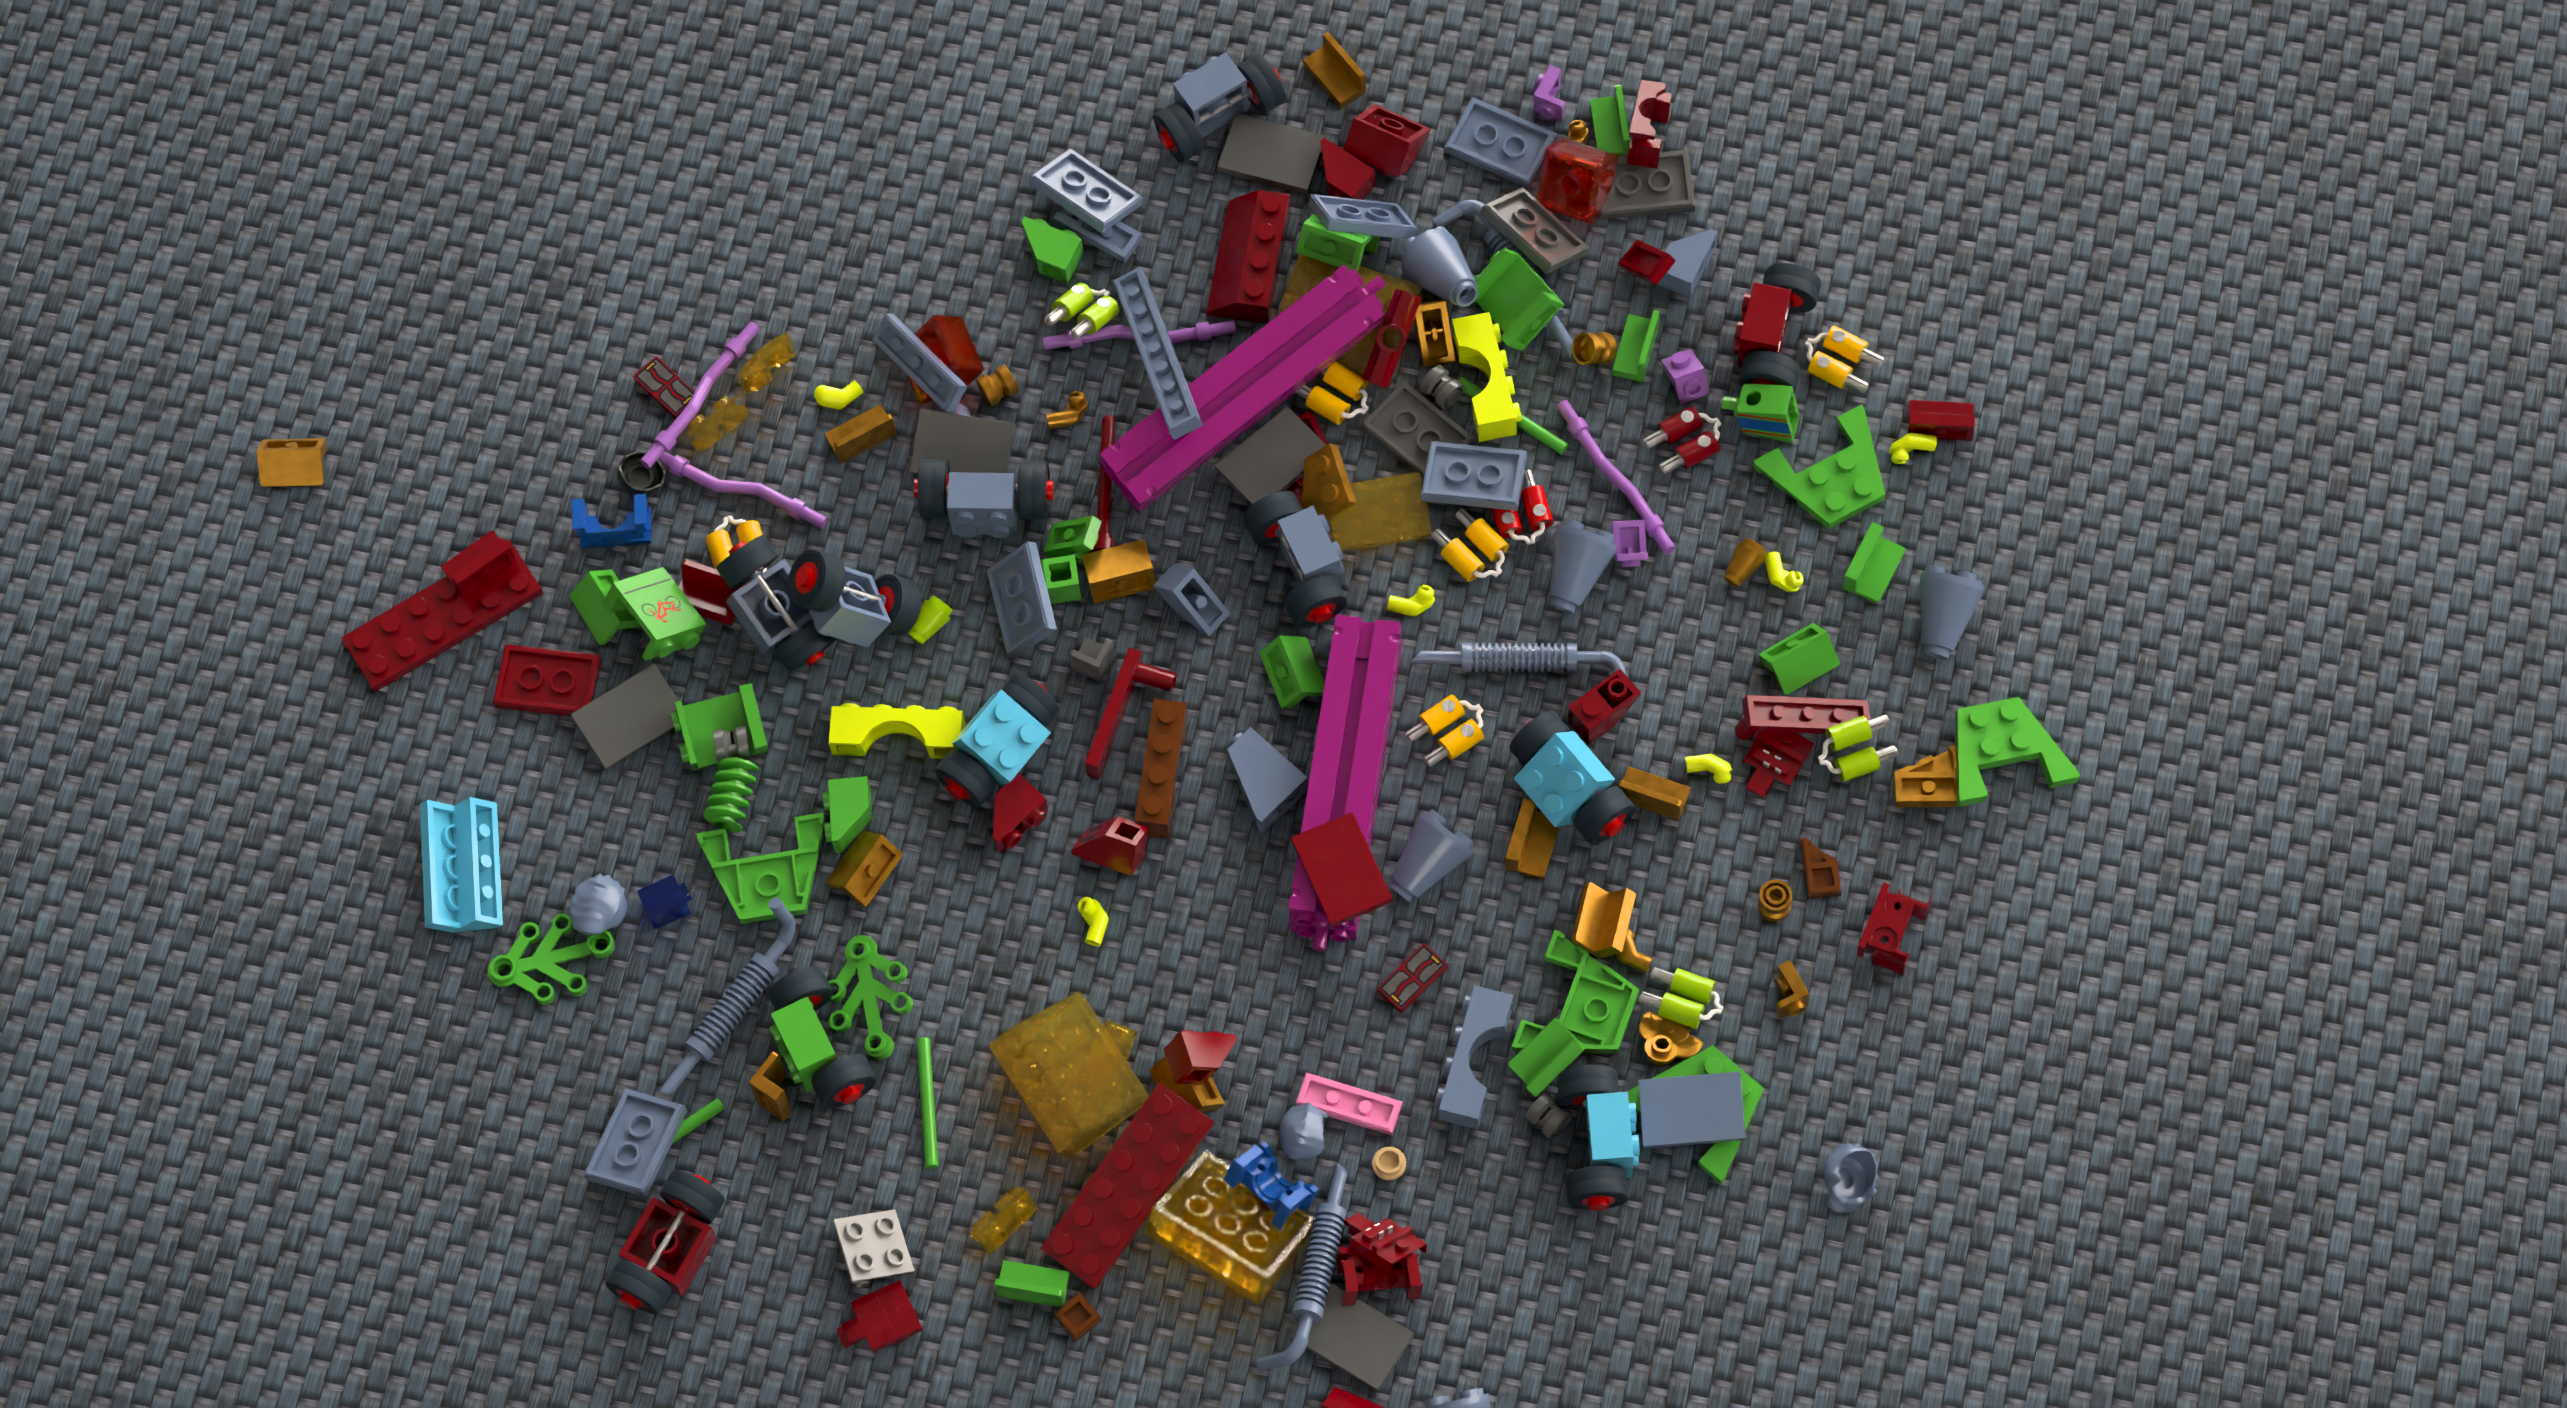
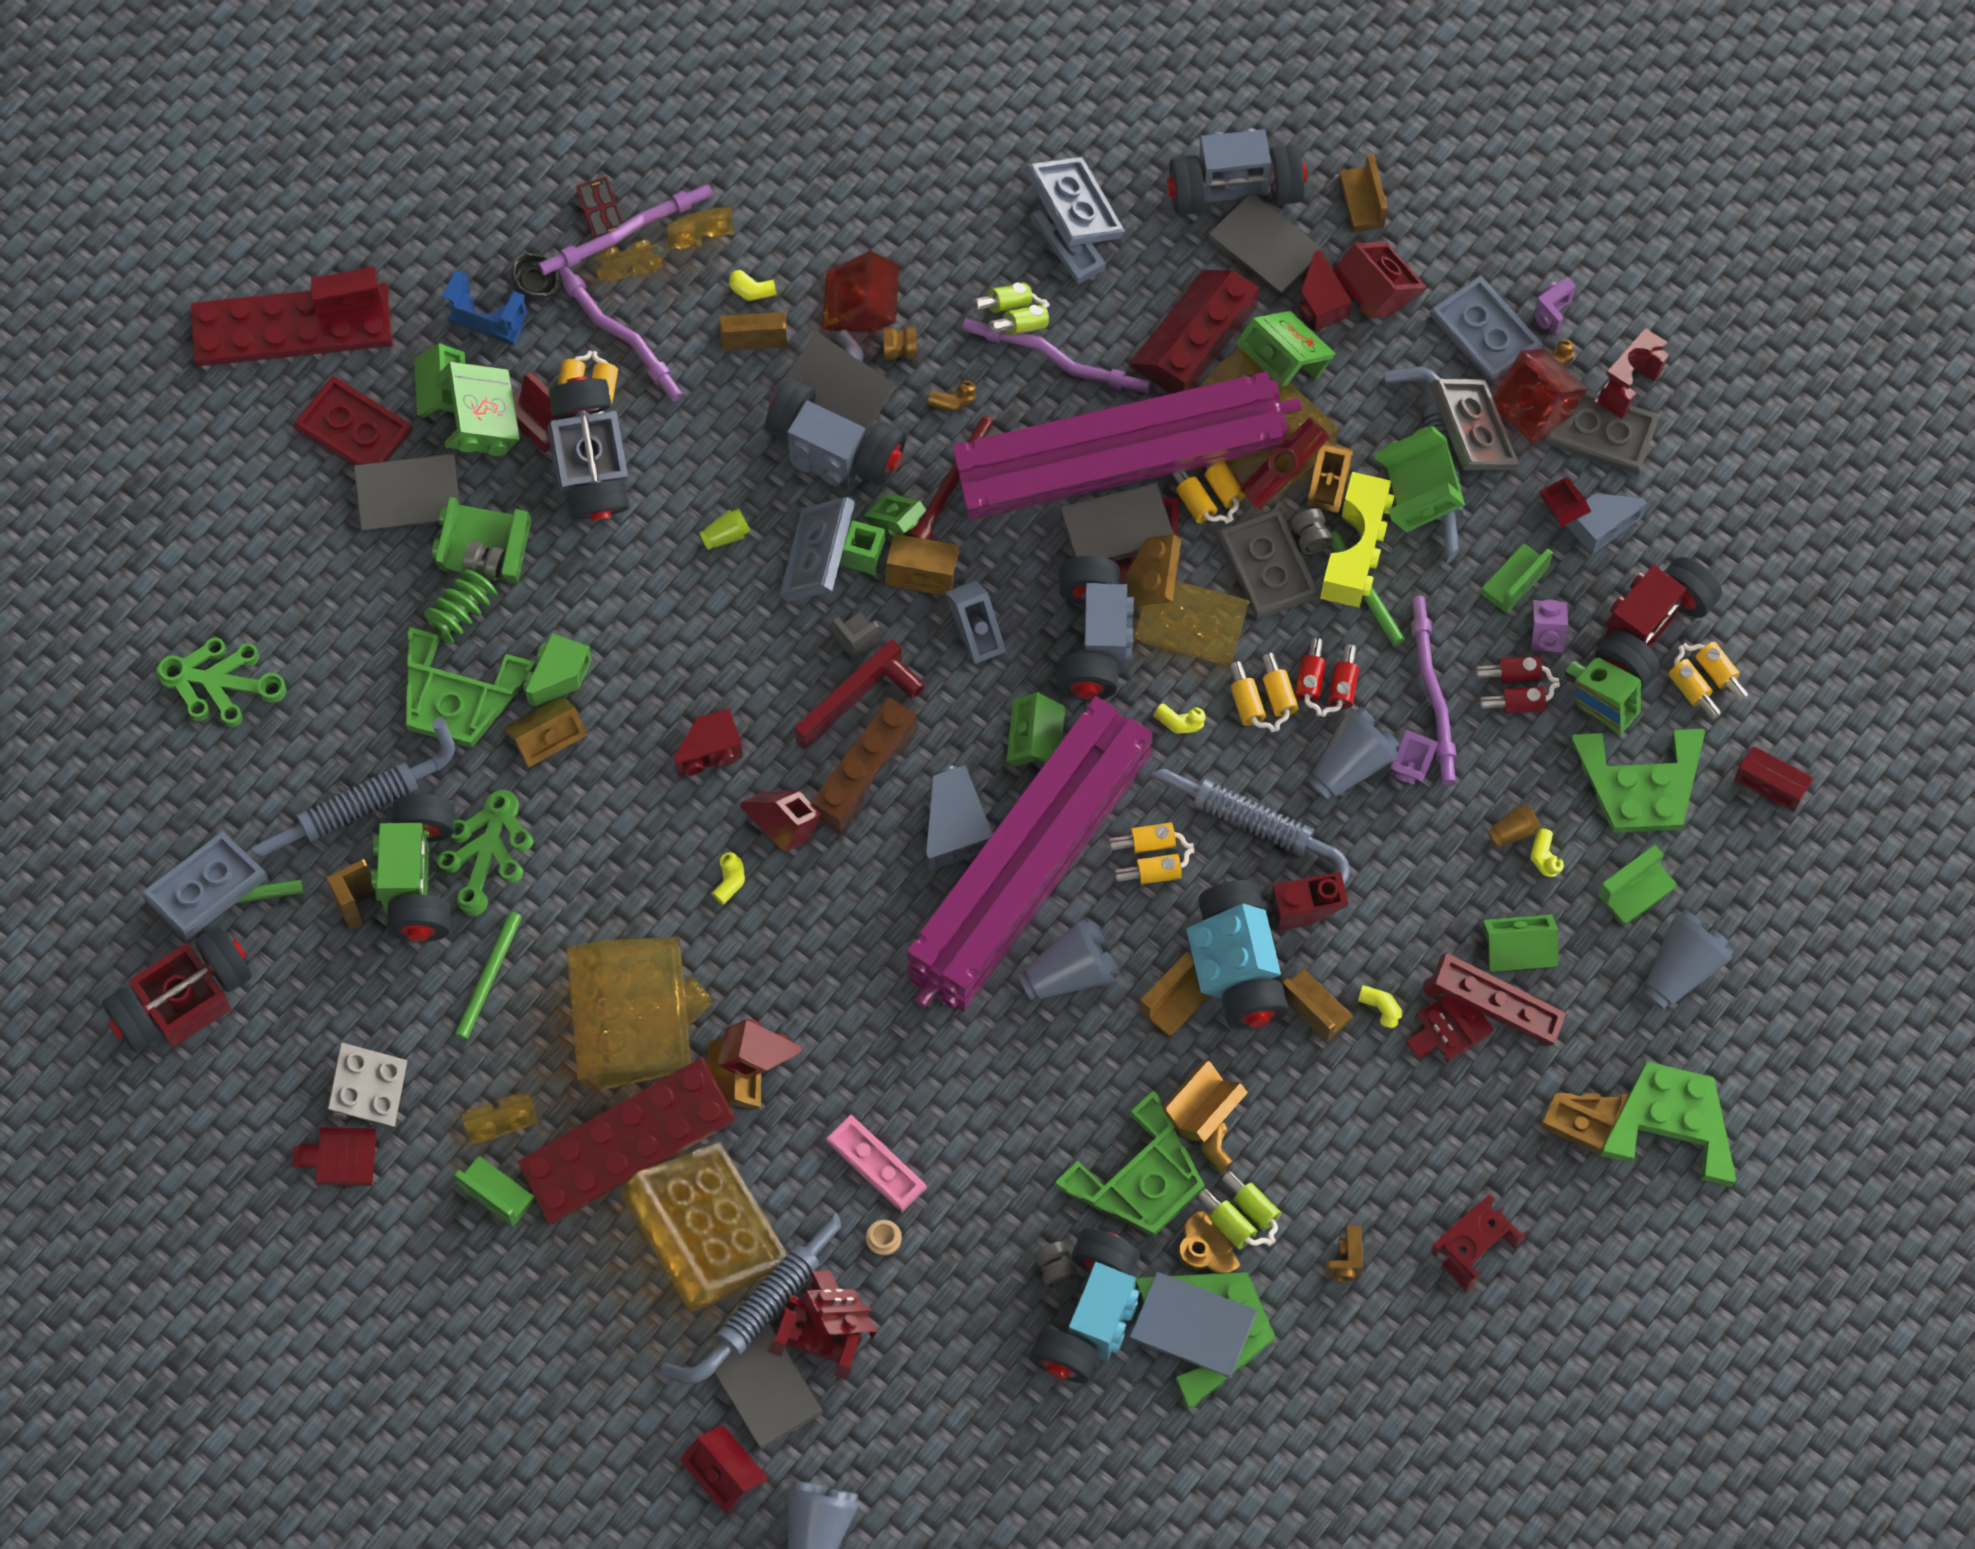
camera: 20 degrees right, 0 degrees up
pearl gold panel [256,438,327,487] -> none
medium azure slope [420,797,503,933] -> none
sand blue hair [570,873,627,935] -> none
clear blue brick [637,874,692,930] -> none
brick [788,550,922,648] -> none
neon yellow arch [829,703,965,759] -> none
sand blue tile [872,313,967,413] -> none
brick [935,673,1060,808] -> none
bright green slope [1022,216,1084,284] -> none
reddish brown tile [1053,1292,1102,1342] -> none
sand blue tile [1113,267,1203,440] -> none
blue piece [1224,1141,1319,1231] -> none
sand blue hair [1279,1103,1328,1160] -> none
dark red tile [1291,812,1393,928] -> none
sand blue tile [1308,194,1418,239] -> none
tile [1377,943,1448,1014] -> none
sand blue cone [1401,226,1478,307] -> none
sand blue tile [1421,441,1527,511] -> none
sand blue arch [1434,985,1513,1130] -> none
bright green panel [1509,1018,1584,1097] -> none
pearl gold wheel [1572,332,1617,365] -> none
bright green panel [1590,85,1630,158] -> none
pearl gold wheel [1758,879,1792,922] -> none
reddish brown tile [1800,837,1842,899] -> none
lime piece [1818,715,1898,782] -> none
sand blue hair [1824,1143,1879,1213] -> none
neon yellow arm [1889,433,1937,464] -> none

